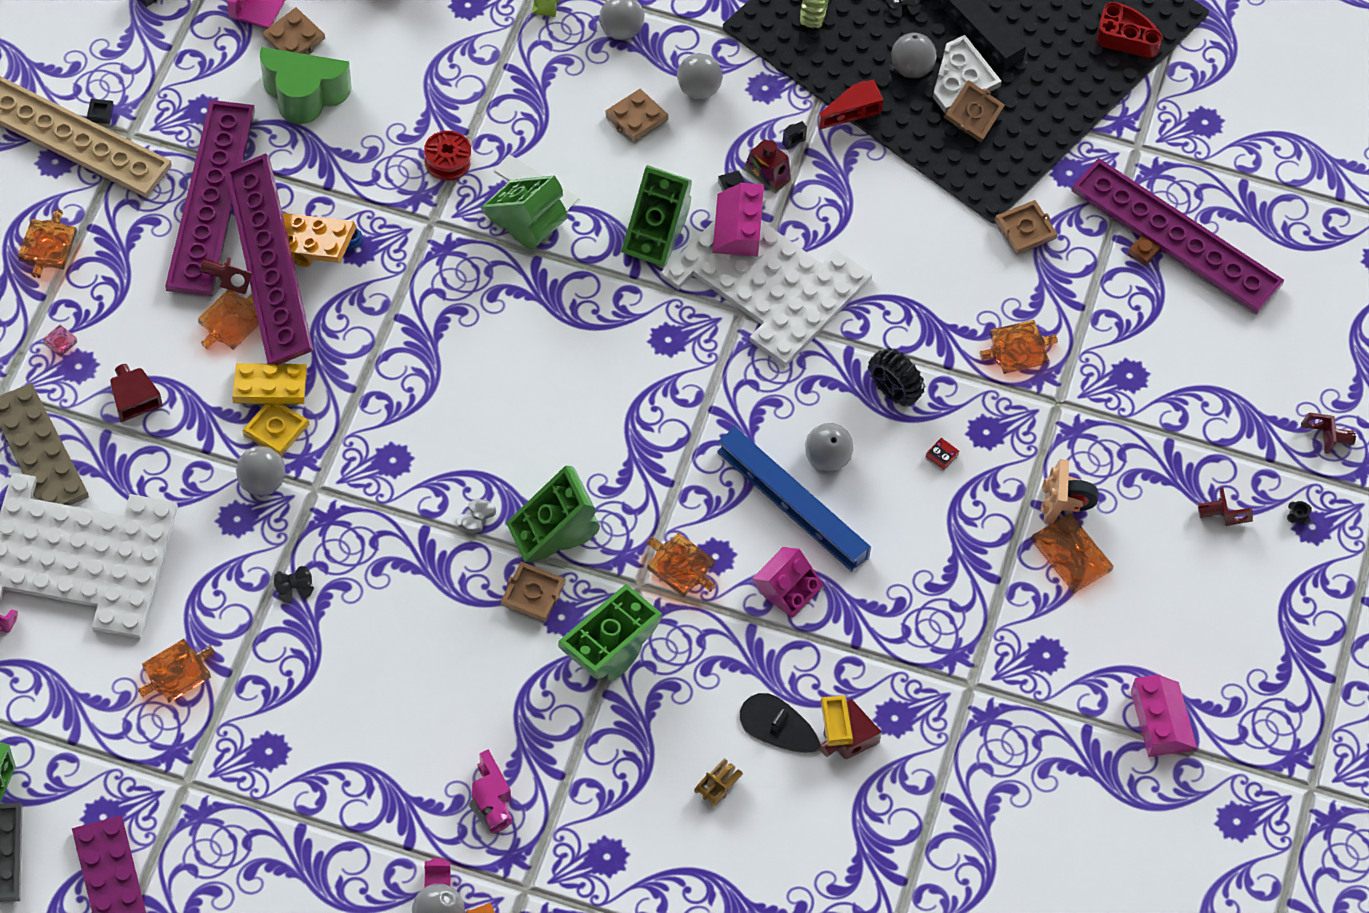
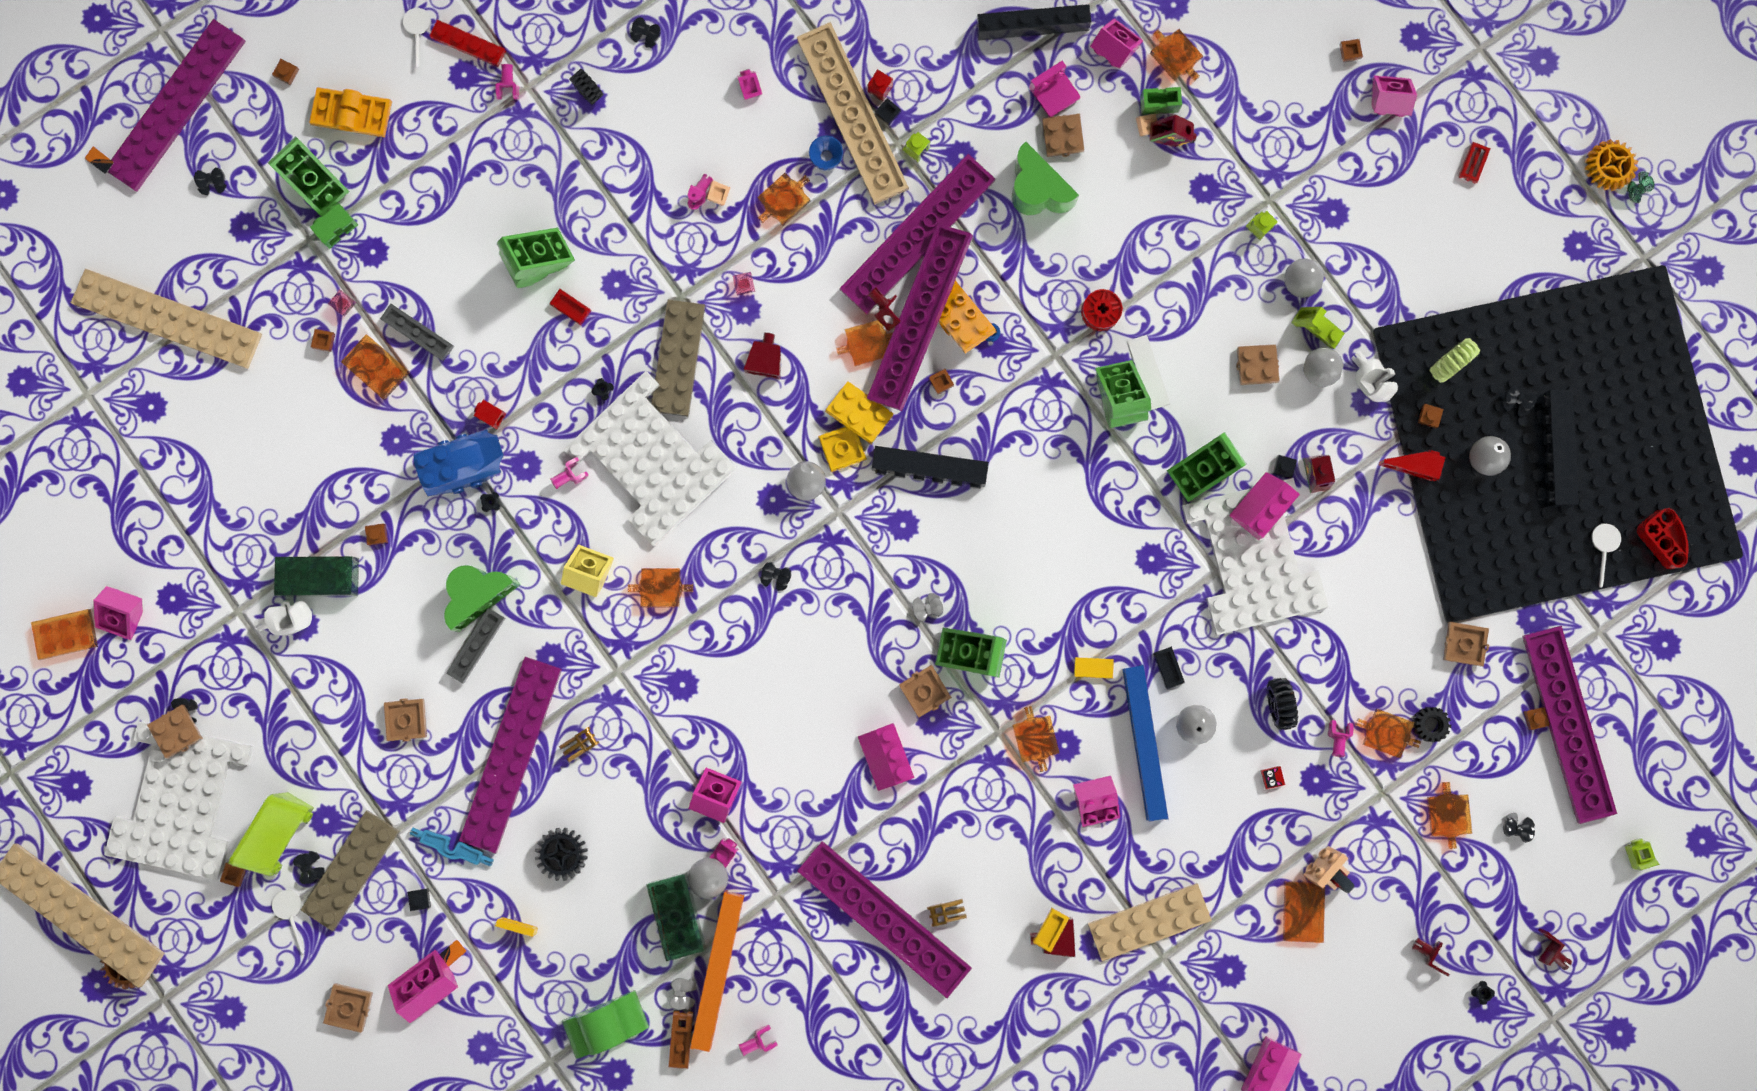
camera: 40 degrees right, 25 degrees up
dark pink plate [469,749,512,834] -> none
bright green brick [558,584,662,681] -> none
black shield [740,693,820,753] -> none
black plate [782,121,807,149] -> none
white plate [933,35,1002,113] -> none
medium nougat plate [944,80,1005,142] -> none
none -> pearl gold arm [559,727,599,762]
none -> light yellow slope [561,545,614,597]
none -> dark pink slope [688,767,742,823]
none -> magenta plate [797,841,972,999]
none -> blue piece [809,136,843,170]
none -> dark pink slope [857,723,914,791]
none -> red brick [867,69,893,102]
none -> black brick [872,446,989,489]
none -> lime window [902,132,930,162]
none -> dark orange plate [928,369,954,395]
none -> yellow tile [1074,657,1114,679]
none -> tan plate [1088,883,1212,961]
none -> black tile [1153,646,1185,689]
none -> lime bracket [1291,307,1345,349]
none -> dark pink piece [1328,720,1354,757]
none -> white piece [1352,352,1398,402]
none -> black tyre [1412,707,1451,742]
none -> dark orange plate [1418,404,1443,428]
none -> clear orange plate [1427,782,1472,849]
none -> black piece [1503,813,1535,843]
none -> white piece [1592,524,1621,588]
none -> lime window [1624,838,1660,871]

